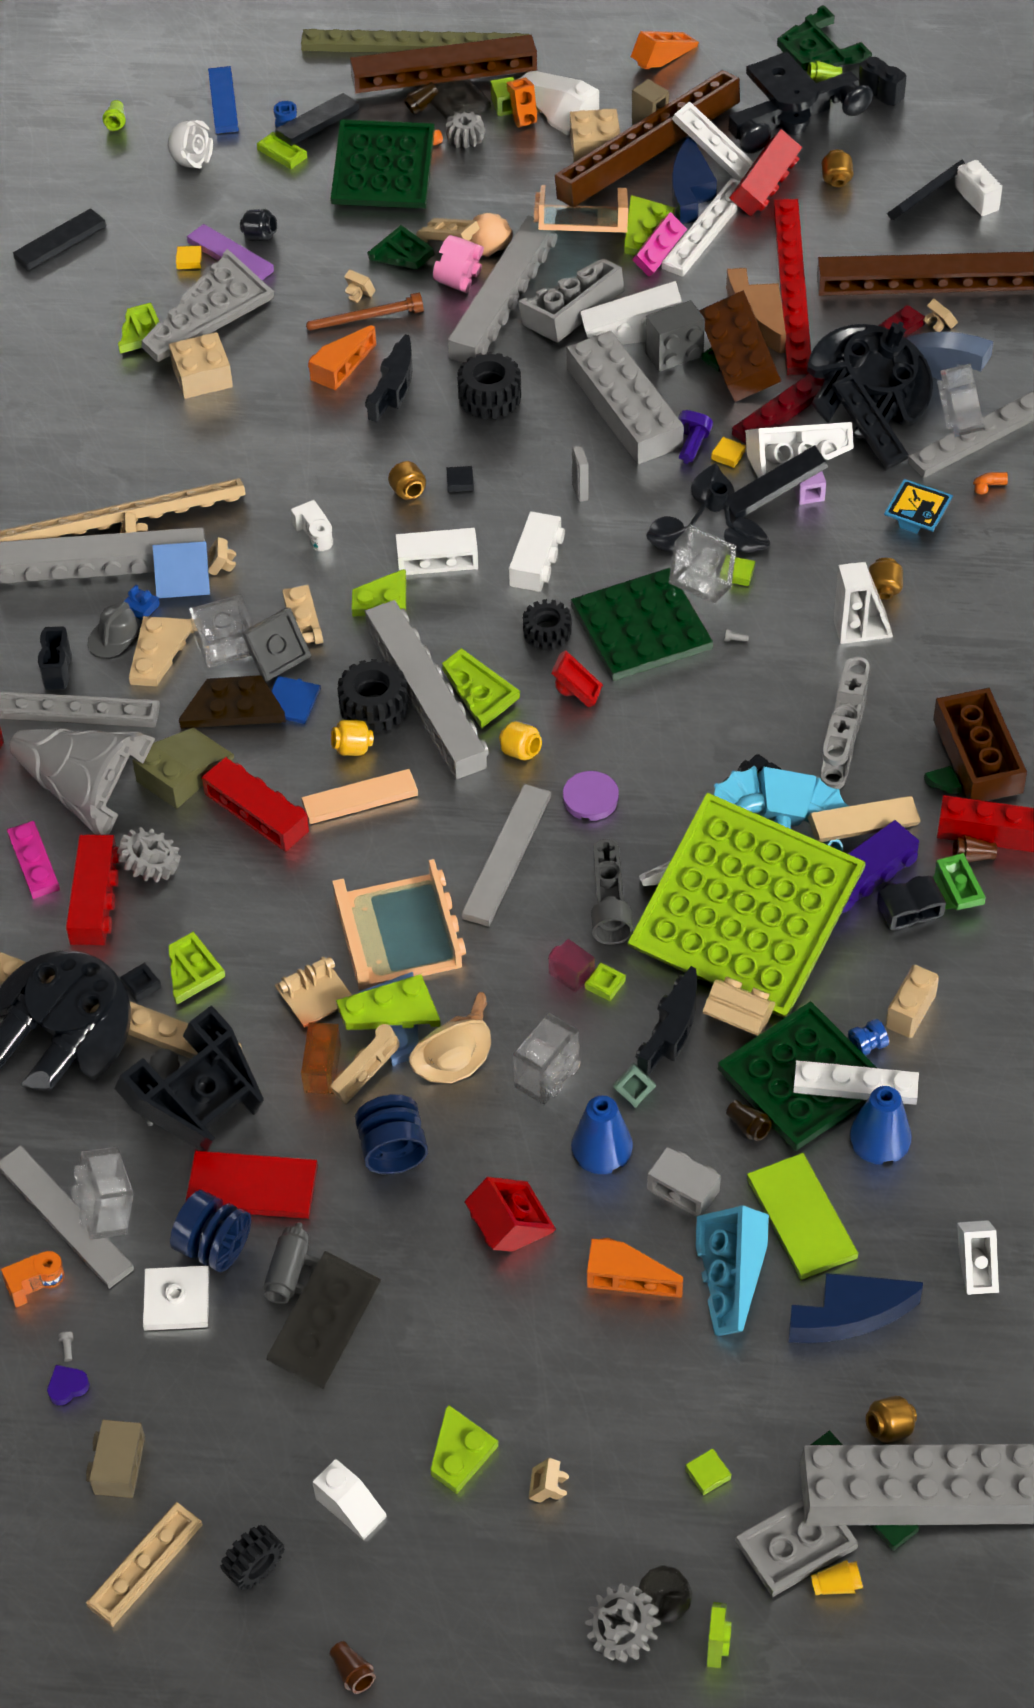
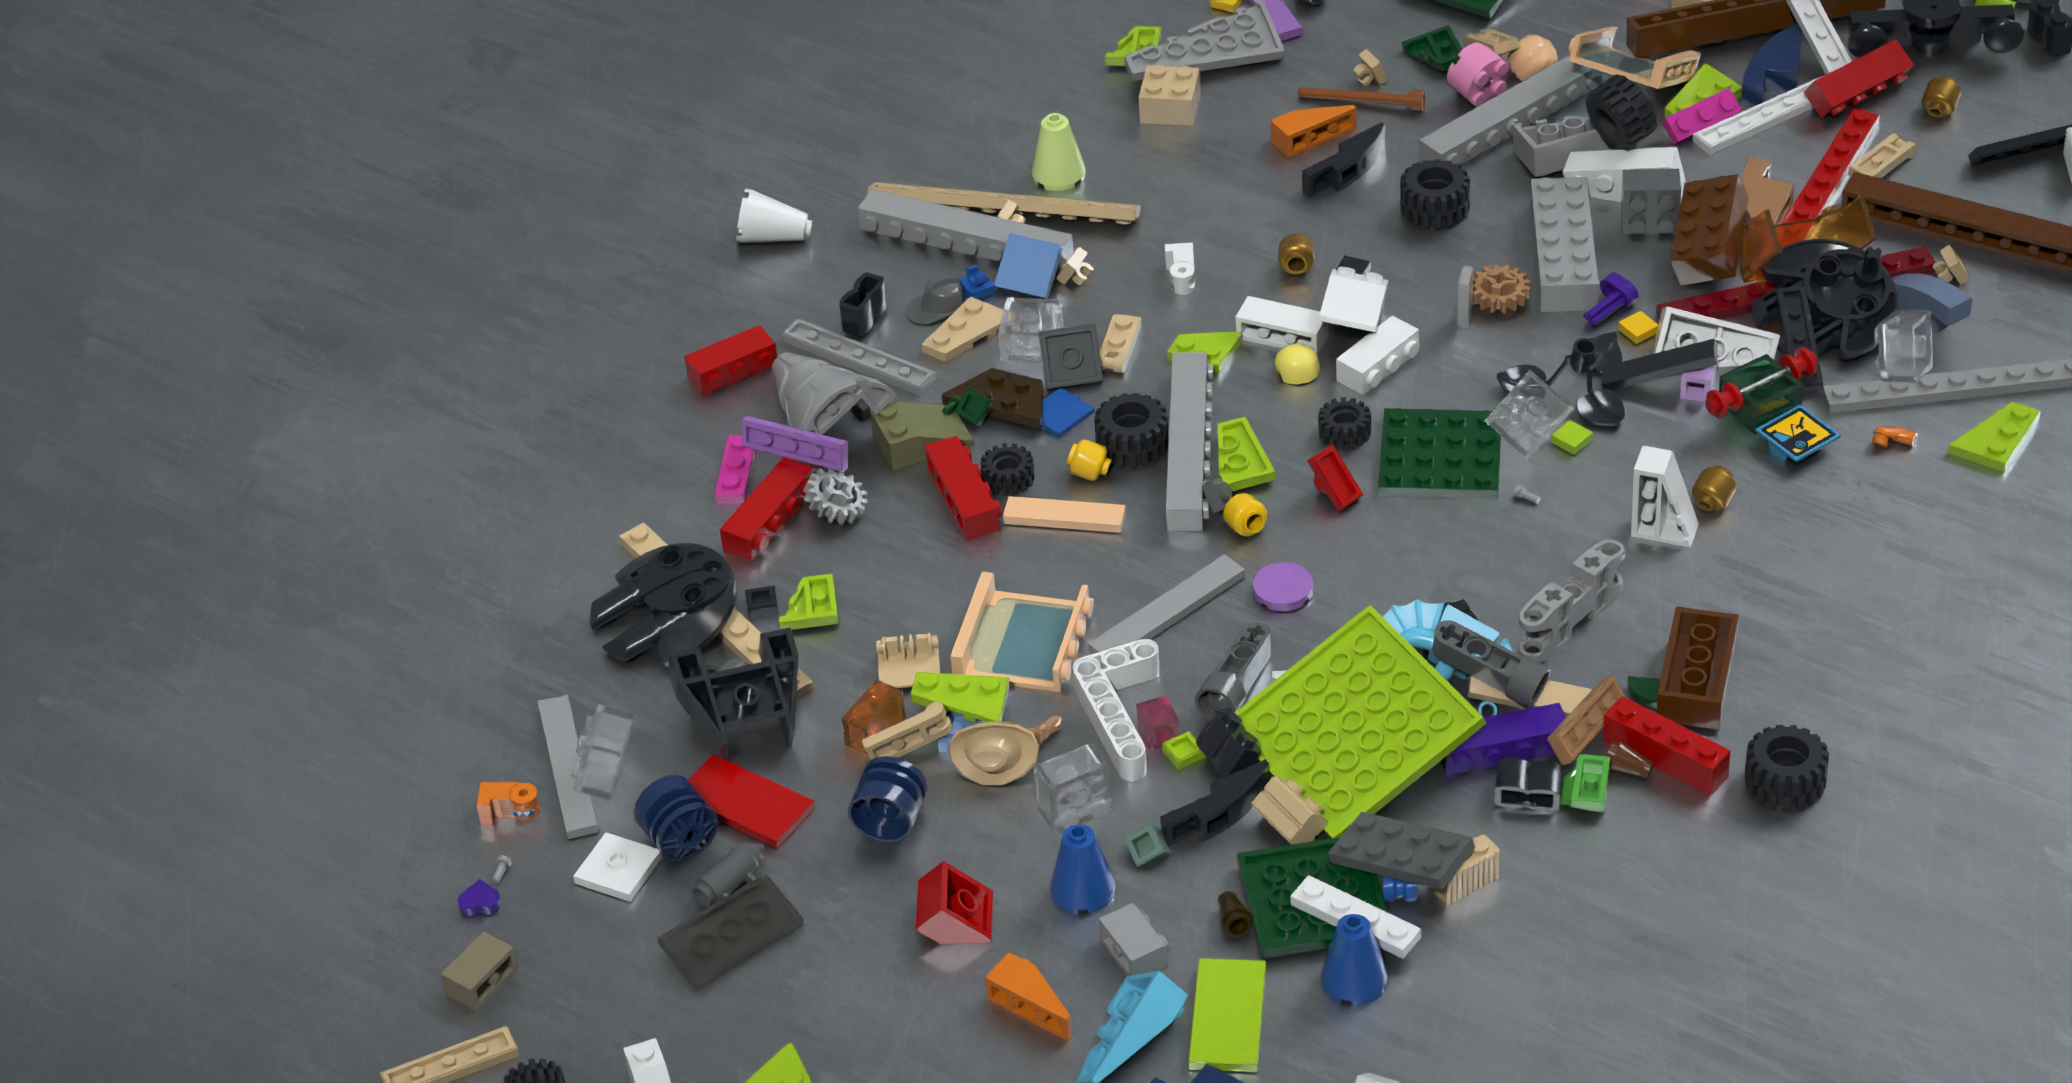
camera: 30 degrees right, 10 degrees down
none -> medium lavender tile [742,416,848,472]
none -> dark green piece [942,395,961,414]
none -> dark green tile [954,386,994,427]
none -> black tyre [980,443,1035,496]
none -> yellowish green cone [1032,113,1086,191]
none -> white beam [1072,639,1160,782]
none -> black brick [1196,711,1261,777]
none -> dark grey plate [1202,476,1232,513]
none -> light yellow hair [1274,343,1320,385]
none -> white slope [1319,267,1389,332]
none -> dark grey plate [1328,812,1475,890]
none -> dark grey beam [1432,620,1551,708]
none -> medium nougat gear [1473,264,1531,313]
none -> medium nougat tile [1547,675,1625,766]
none -> black tyre [1585,74,1657,151]
none -> clear green brick [1705,347,1818,434]
none -> clear orange windscreen [1740,196,1877,283]
none -> tan plate [1848,133,1918,178]

